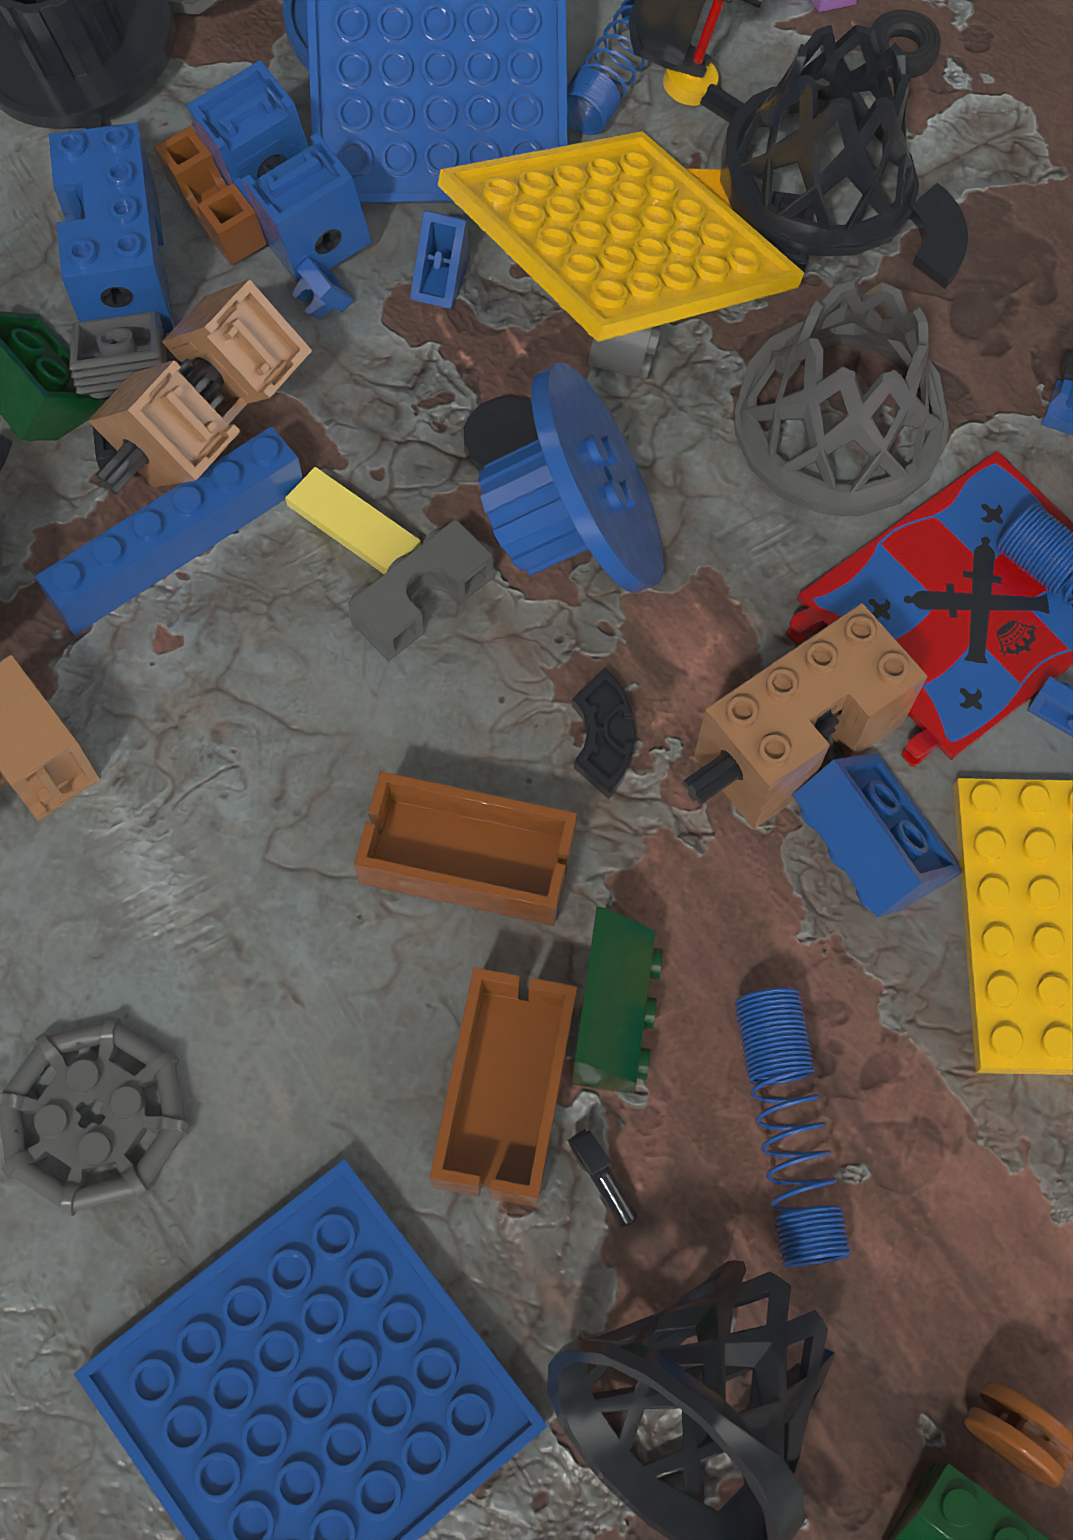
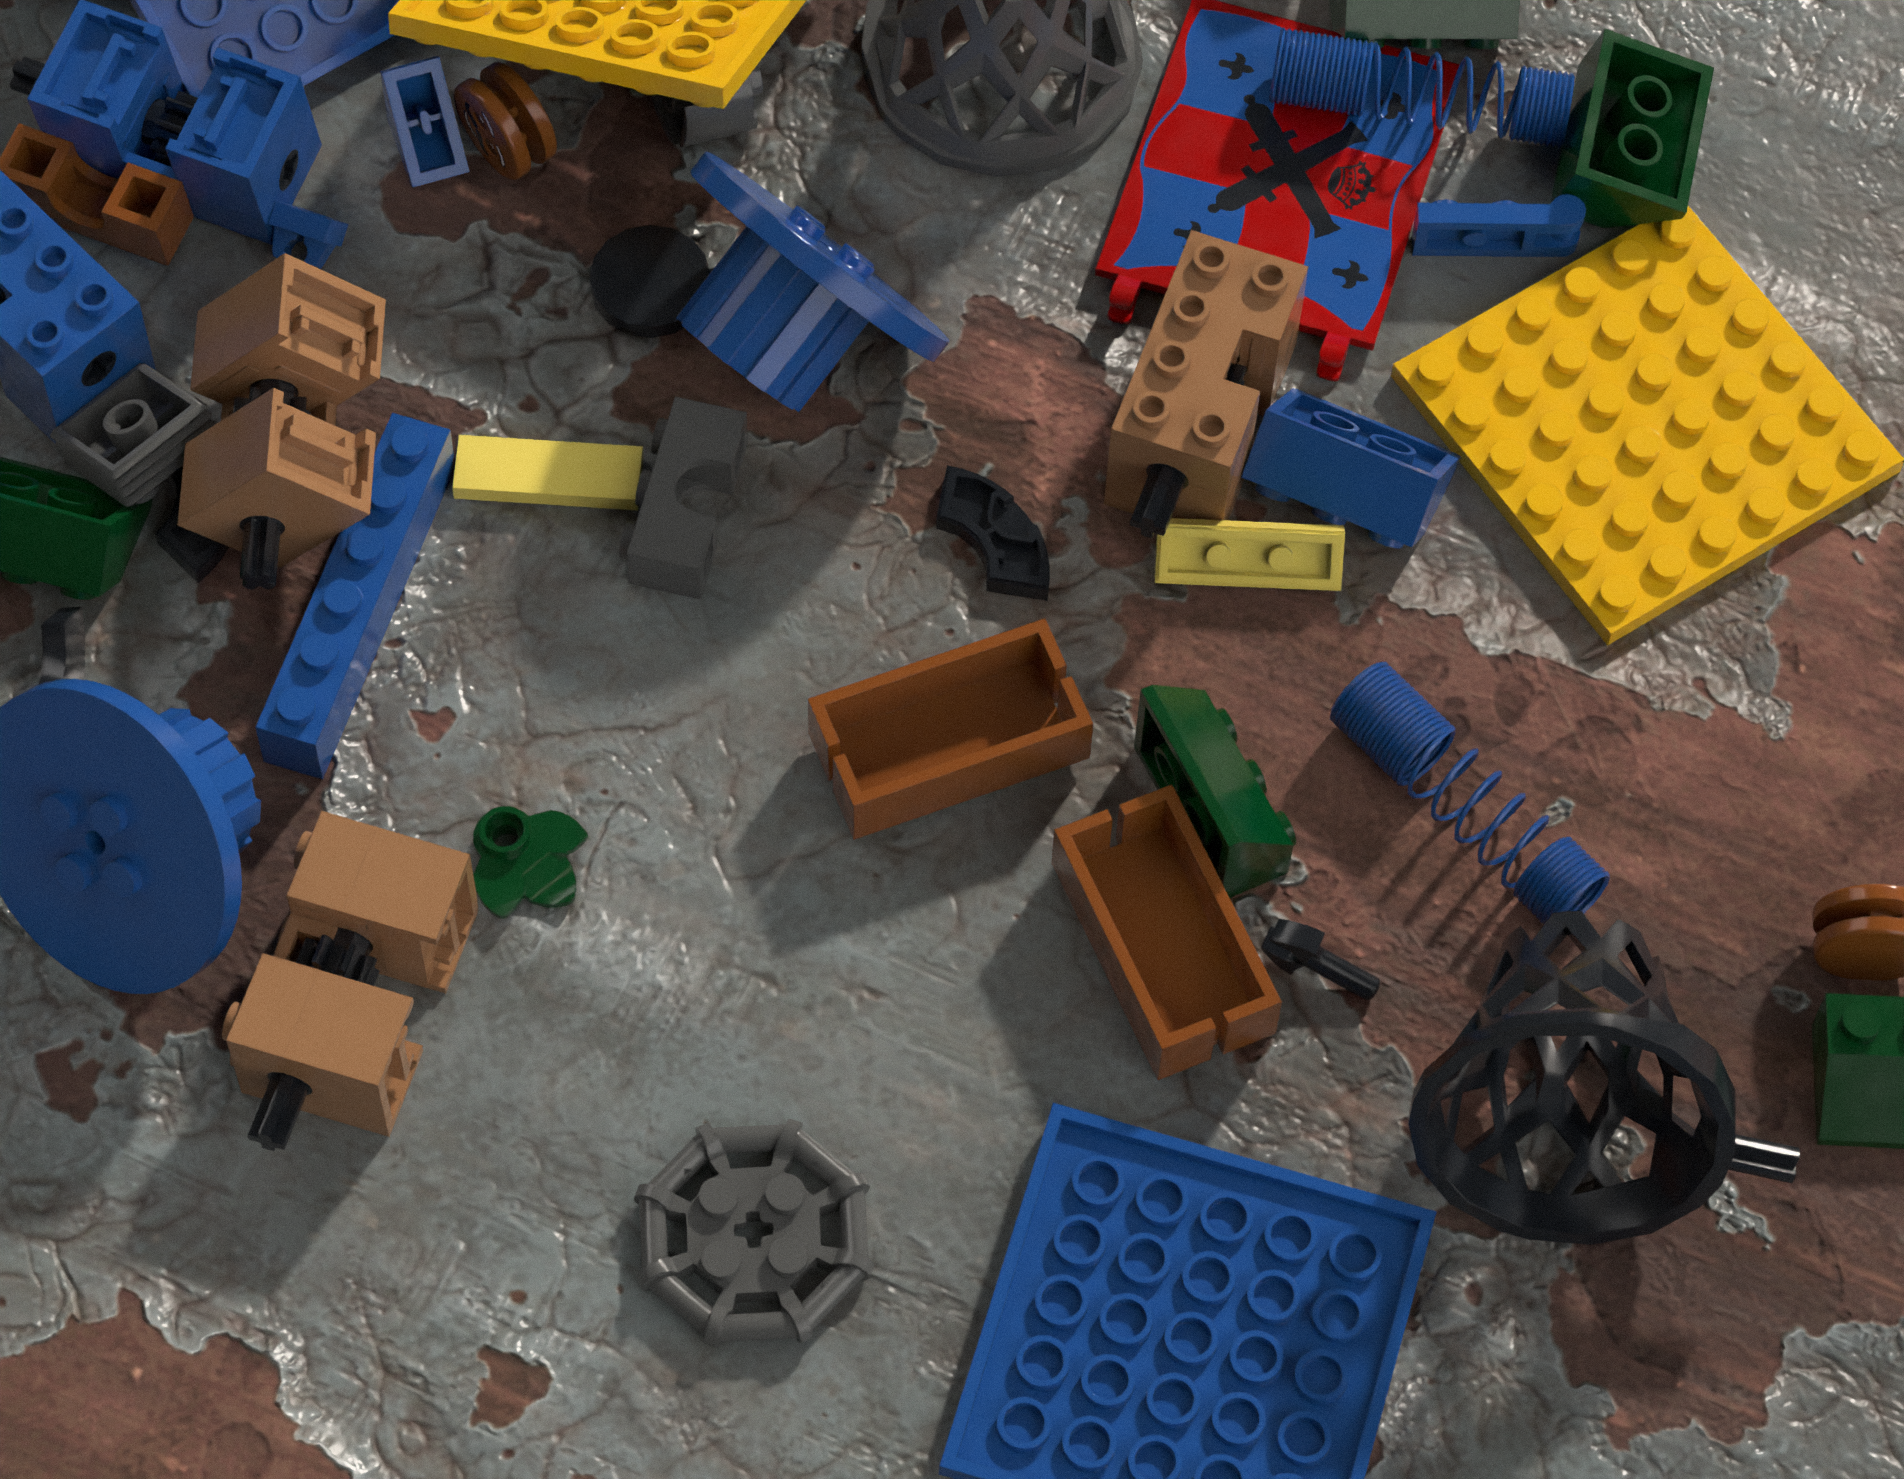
camera: 35 degrees left, 5 degrees down
none -> dark orange head [454,62,557,180]
none -> dark green plate [473,806,588,919]
none -> light yellow tile [1154,518,1345,591]

